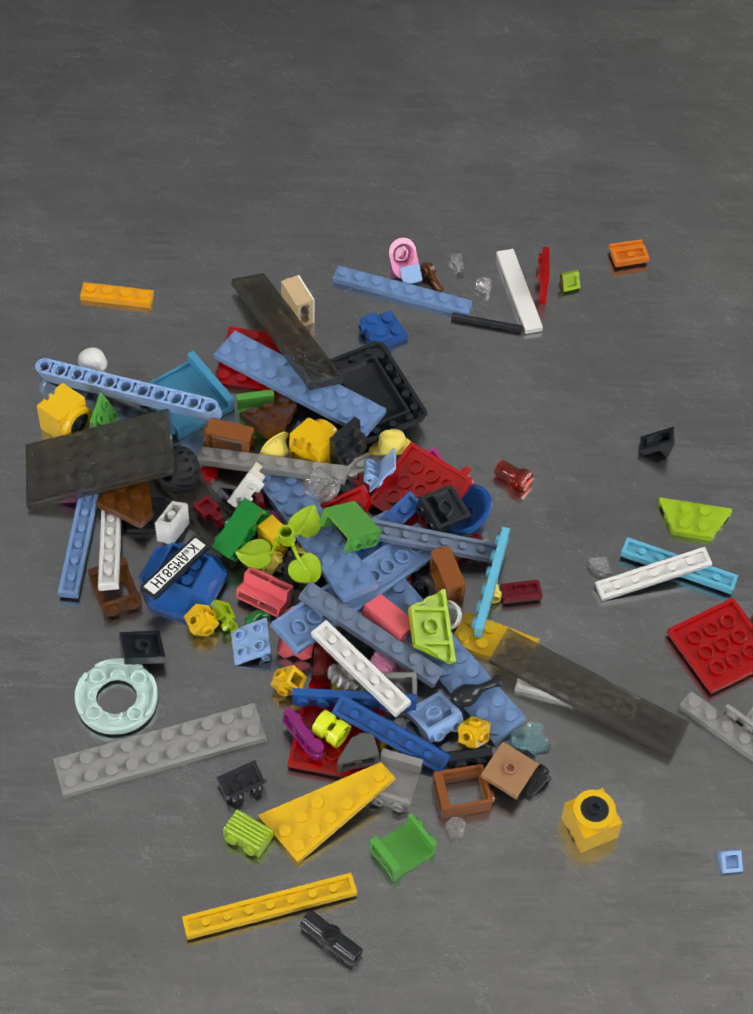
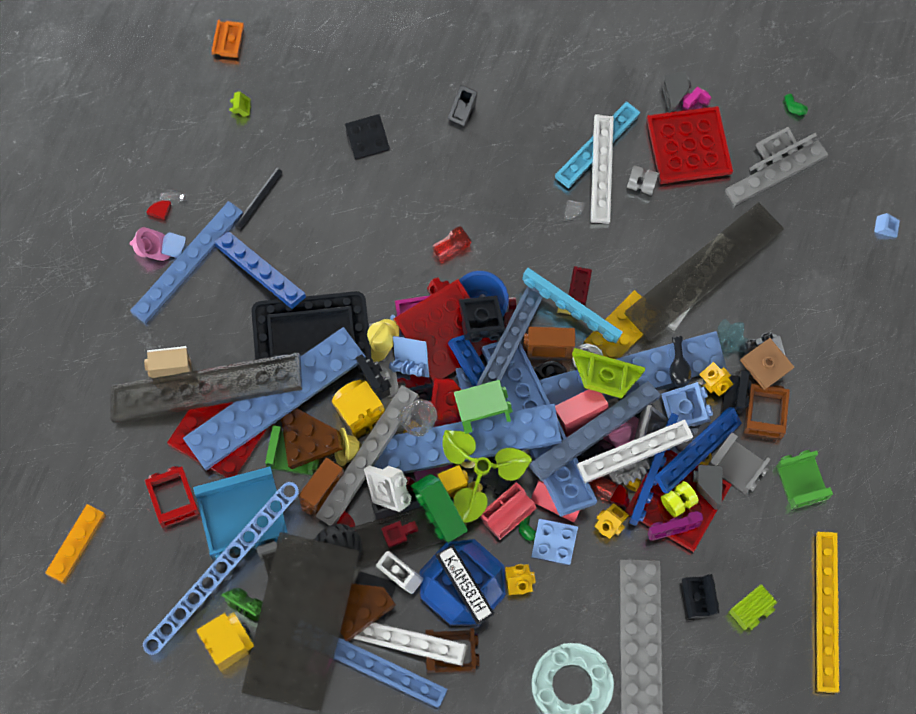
camera: 70 degrees left, 15 degrees up
white hair [77,347,107,372] -> none
black plate [119,630,166,665] -> none
lime plate [211,599,238,633] -> none
yellow wing [257,762,396,864] -> none
black piece [300,910,363,966] -> none
blue plate [358,310,408,348] -> none
reddish brown plate [420,262,444,292] -> none
clear plate [445,817,466,837] -> none
clear plate [476,276,493,293] -> none
white tile [496,249,543,334] -> none
red wing [538,247,550,304] -> none
yellow piece [561,787,623,853] -> none
lime wing [658,497,732,541] -> none
none -> red window [145,466,200,528]
none -> red tile [146,201,171,220]
none -> plate [214,231,306,309]
none -> black hinge [345,114,390,159]
none -> light grey wheel [627,165,659,195]

